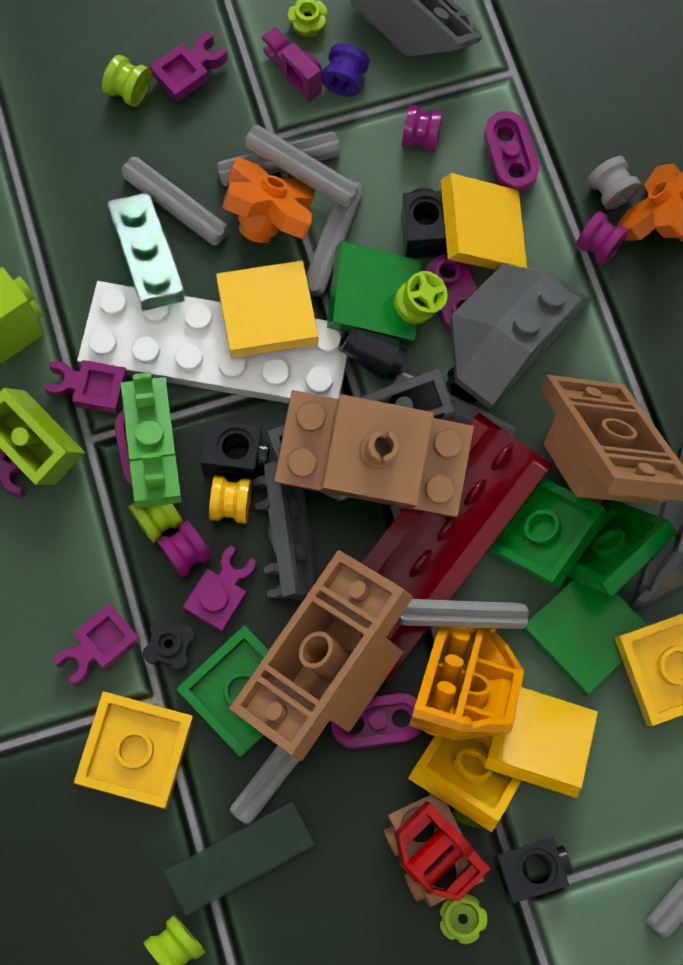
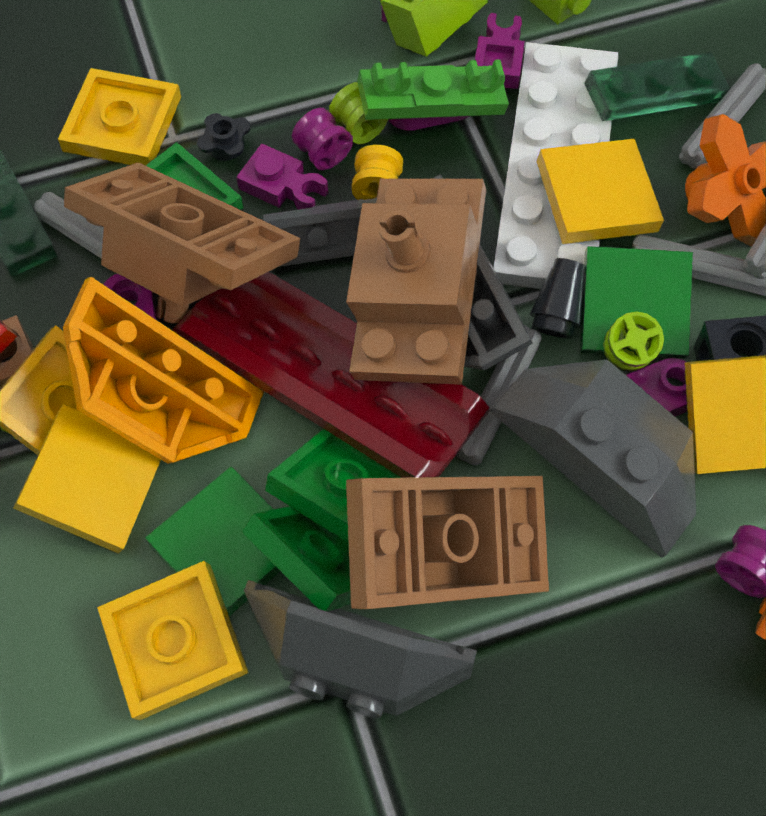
camera: 90 degrees right, 10 degrees down
magenta plate [53,603,141,686] -> none
black brick [200,419,270,481] -> none
light grey axle [397,599,529,629] -> none

